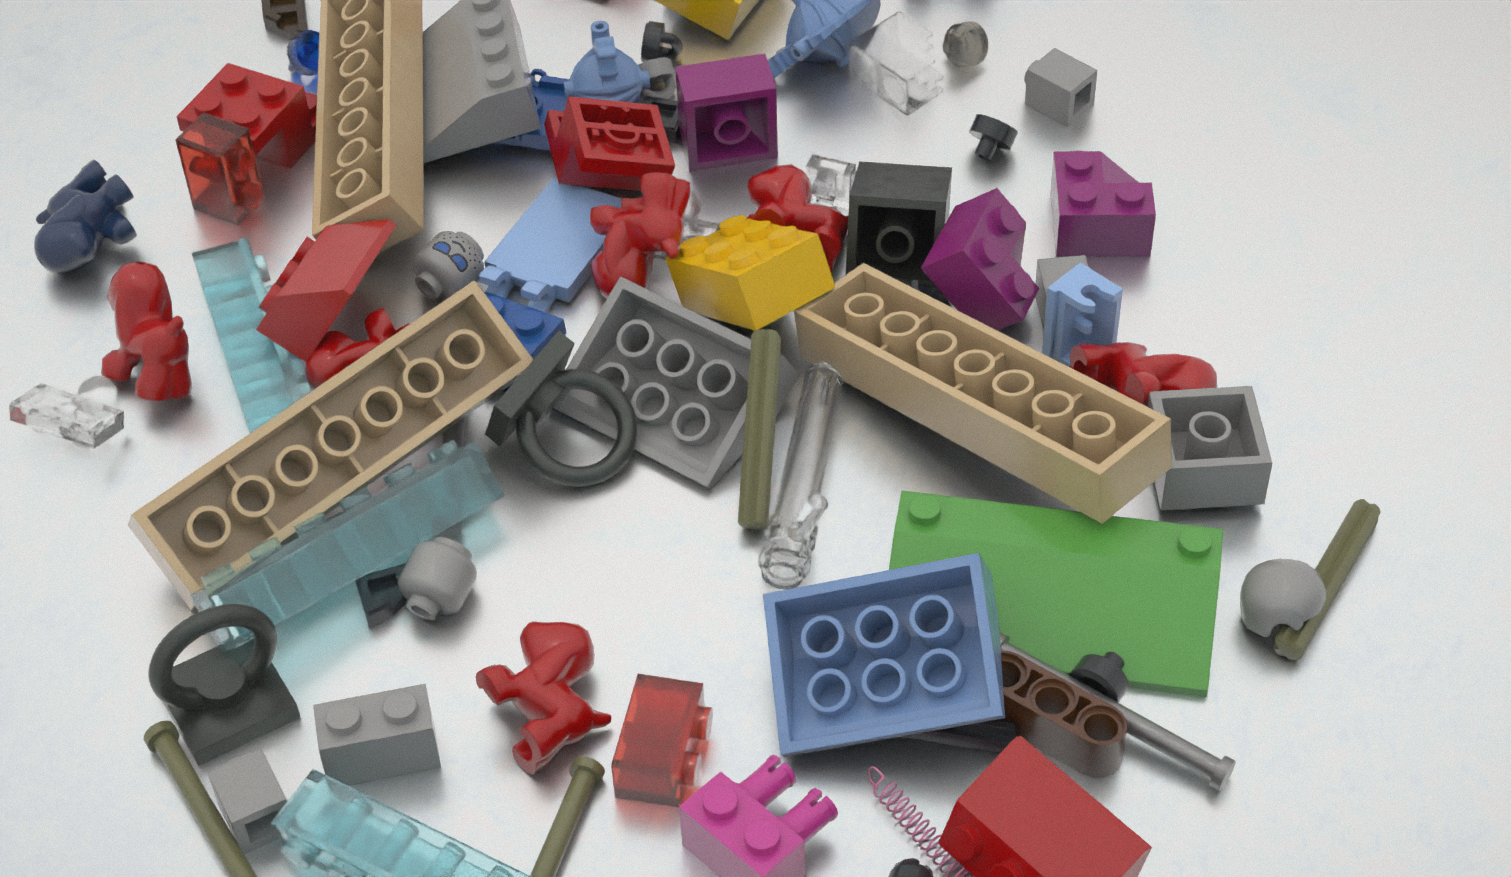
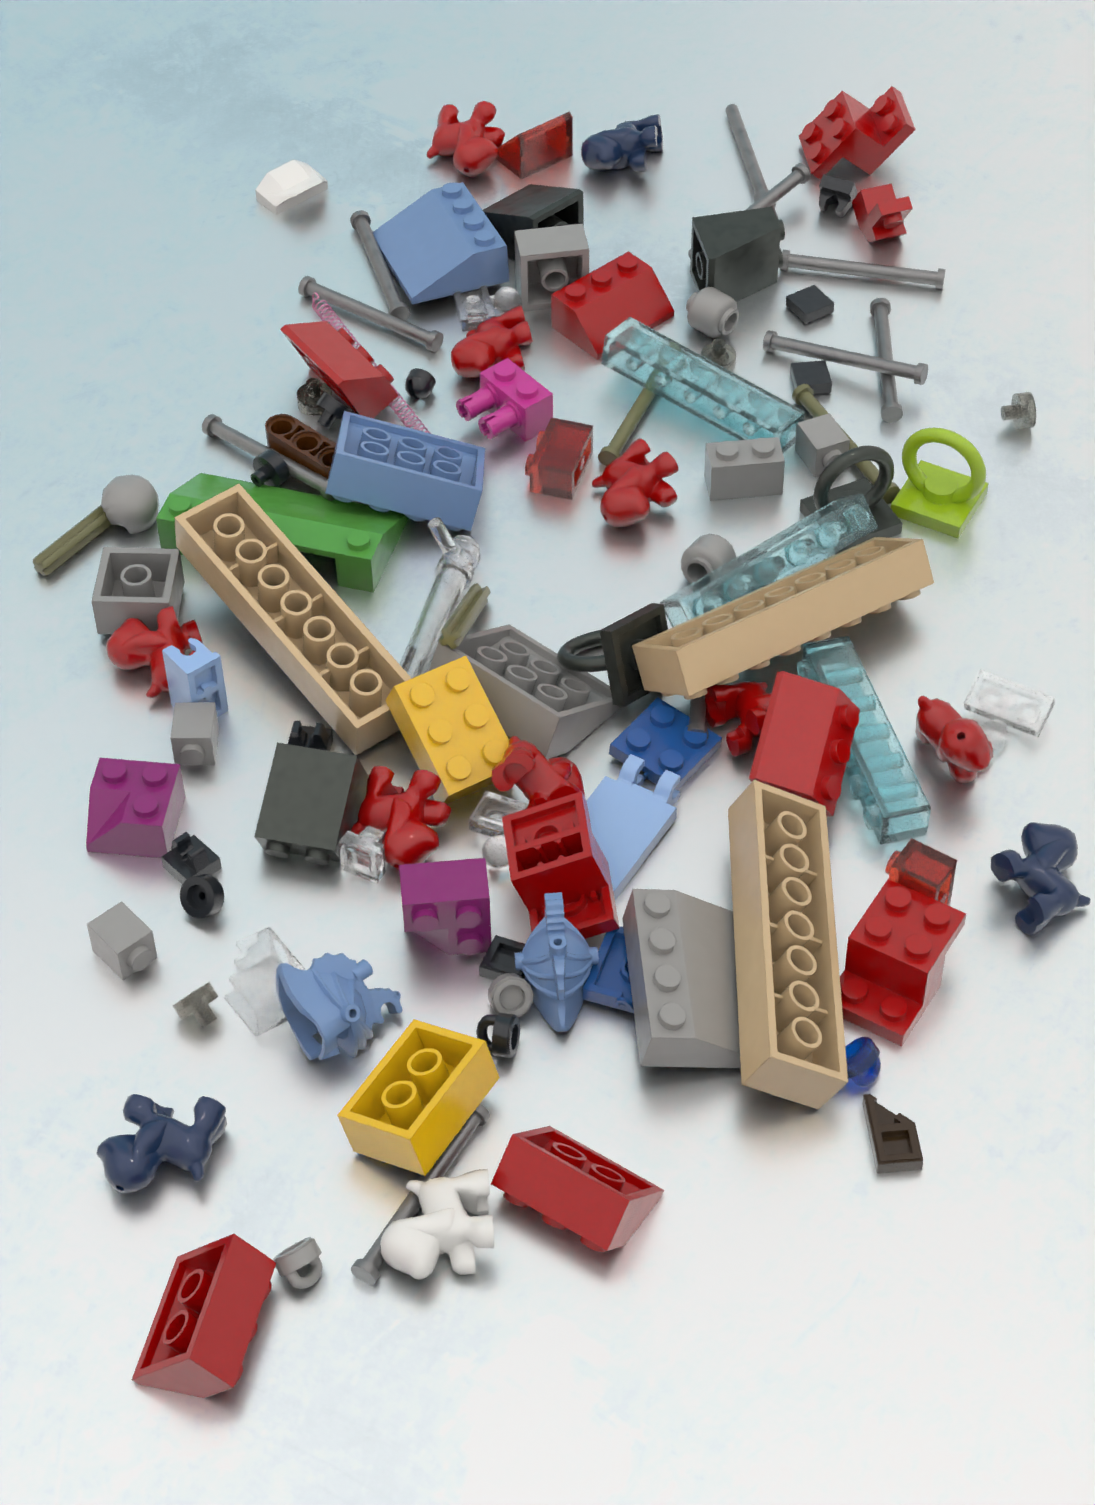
camera: 175 degrees left, 0 degrees up
light grey head [413,231,484,301] -> none
magenta slope [921,188,1040,330] -> none
none -> black tile [161,832,222,884]
none -> lime tile [891,427,989,538]

